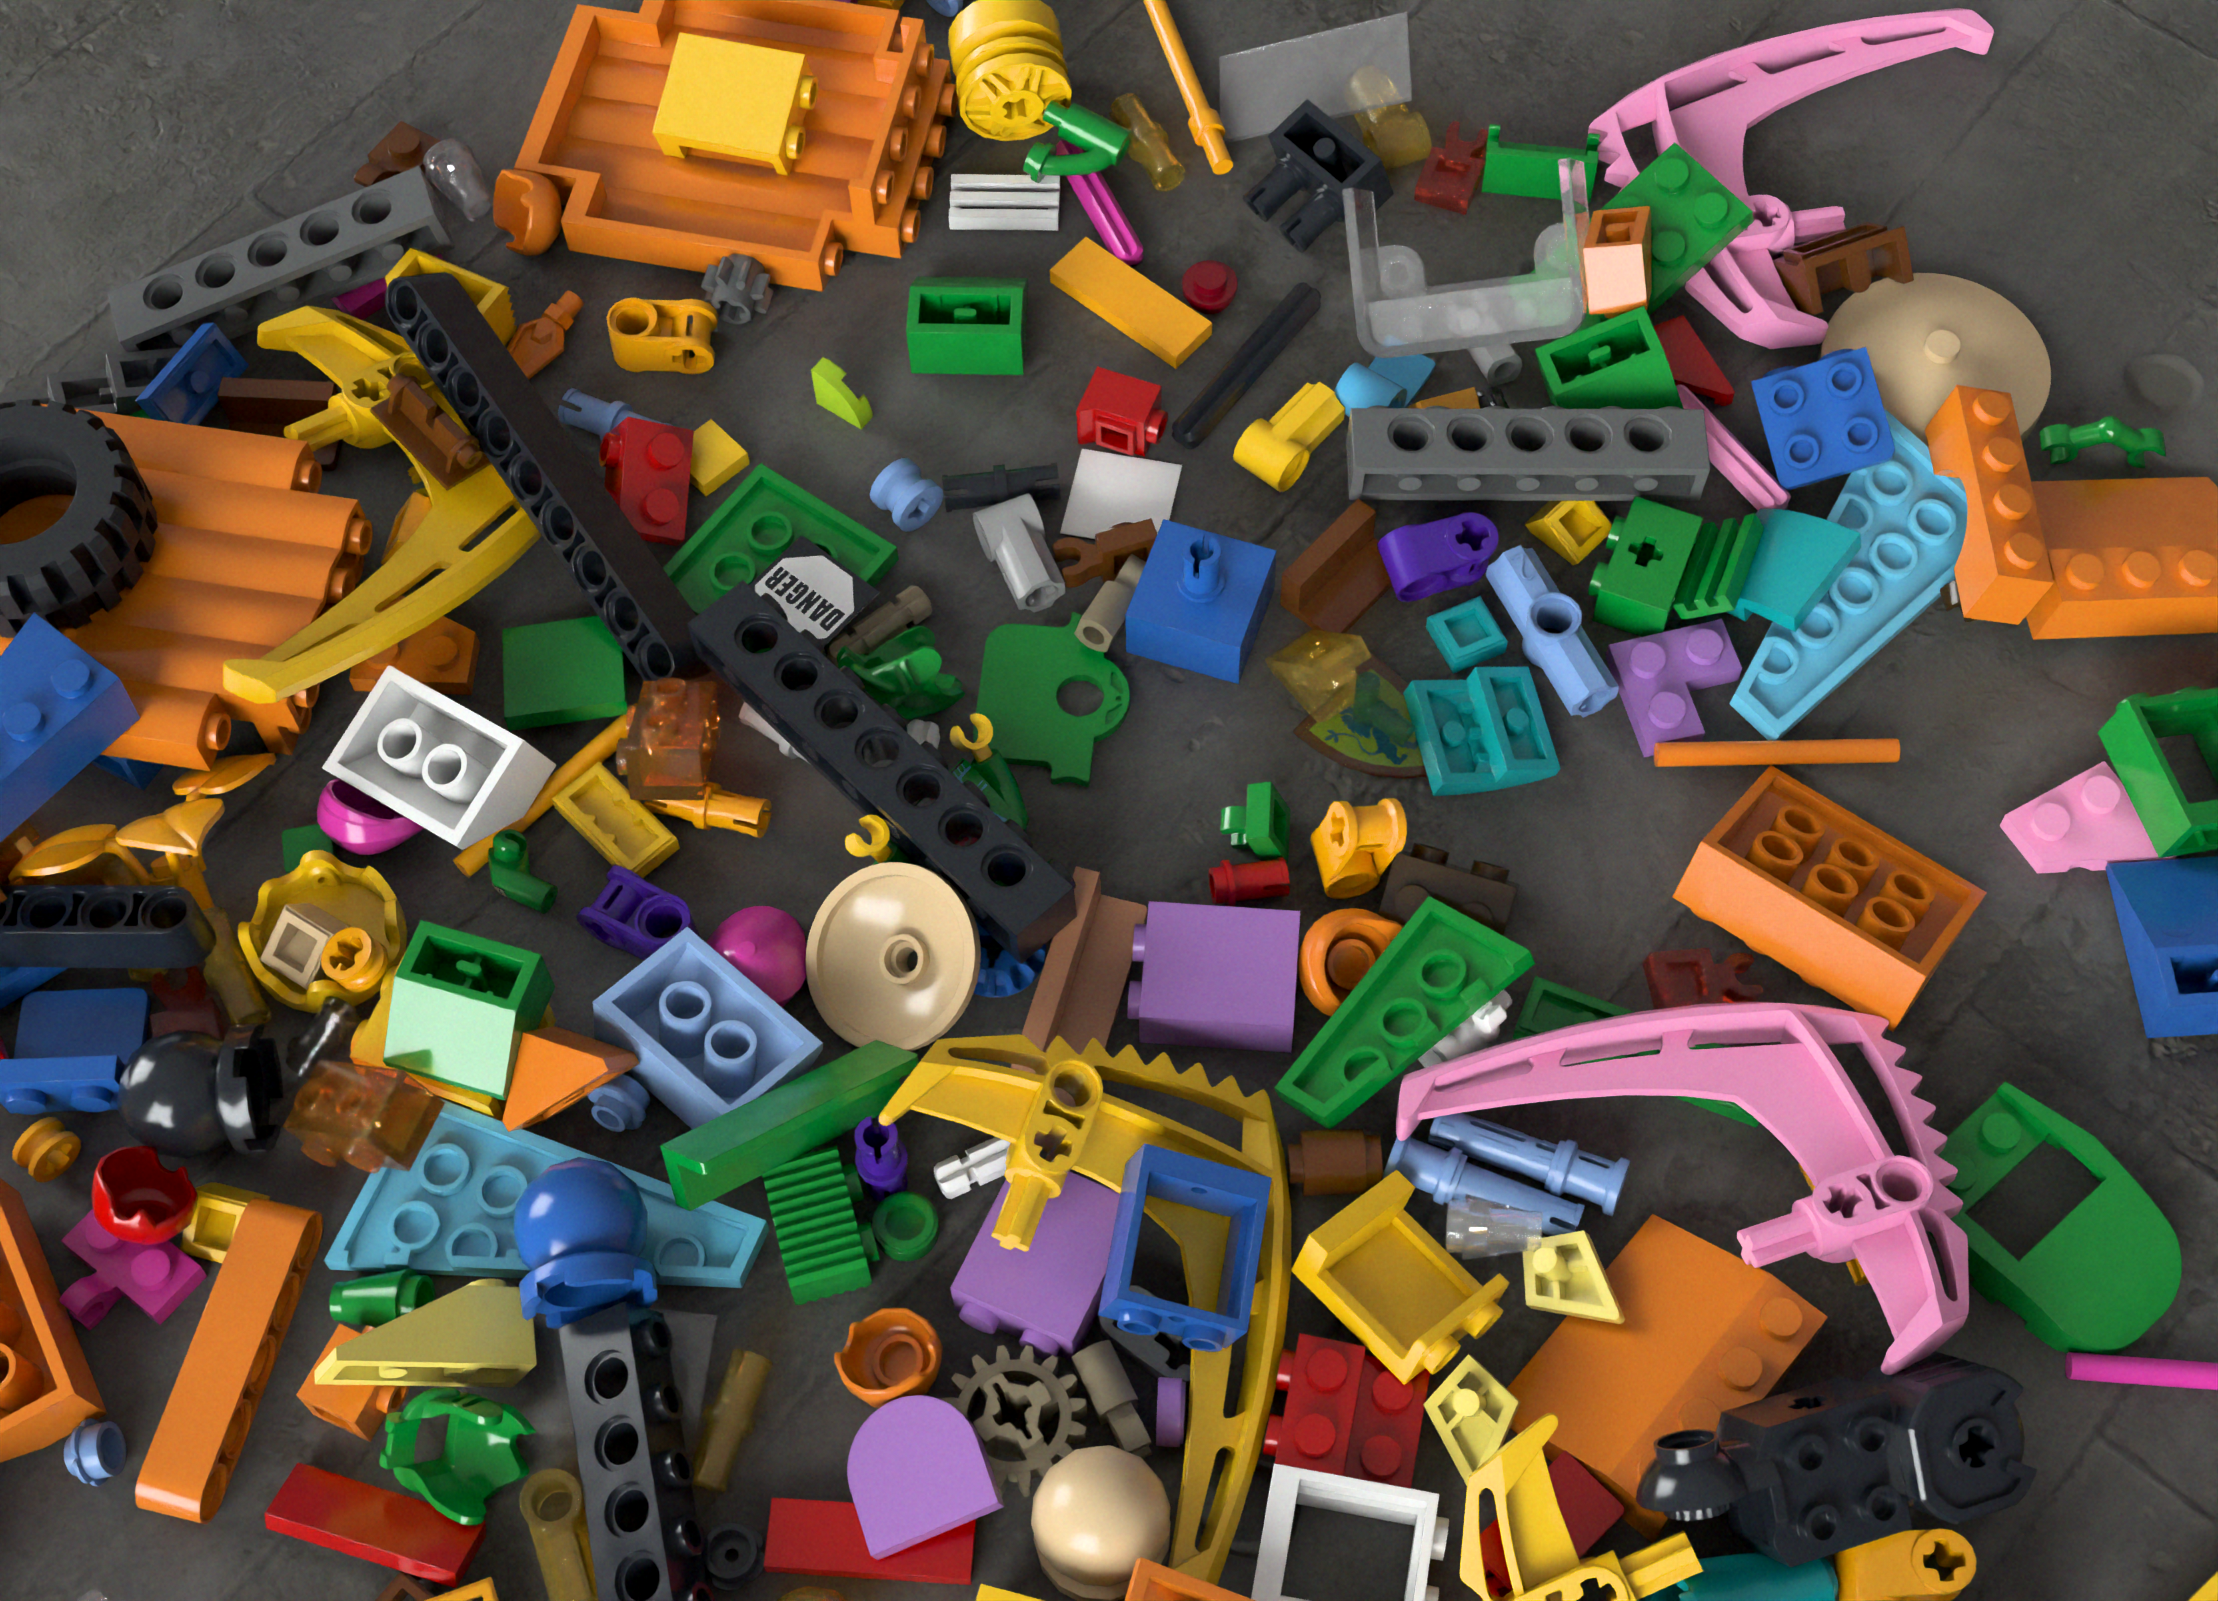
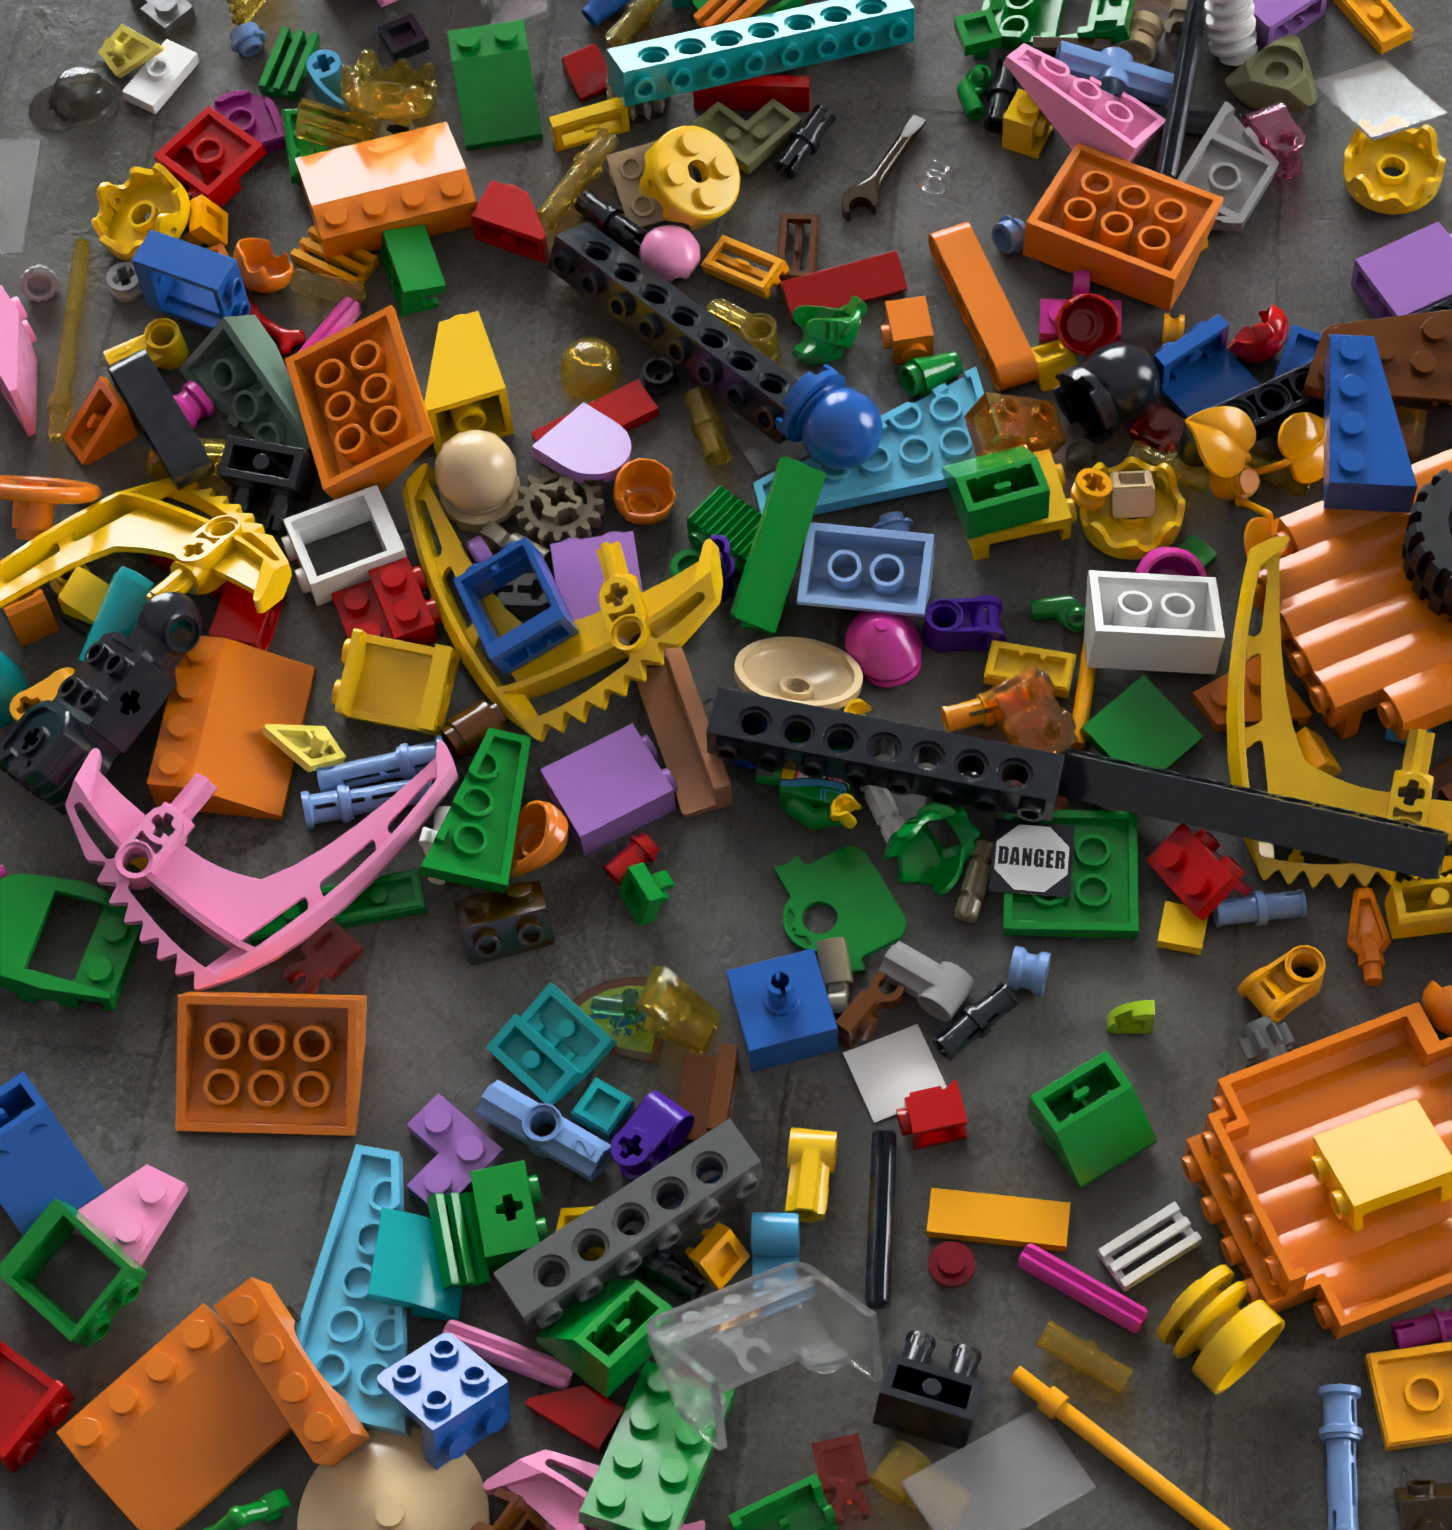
camera: 150 degrees right, 0 degrees up
light yellow slope [314,1279,537,1387] -> none
reddish brown hinge [370,372,492,491] -> none
orange slope [502,1026,640,1132] -> none
green plant [1023,100,1134,183] -> none
light orange piece [1310,798,1407,899] -> none
light yellow piece [1423,1354,1521,1495] -> none
clear cone [1446,1194,1543,1260] -> none
slope [1583,206,1652,319] -> none
orange piece [1653,738,1900,767] -> none

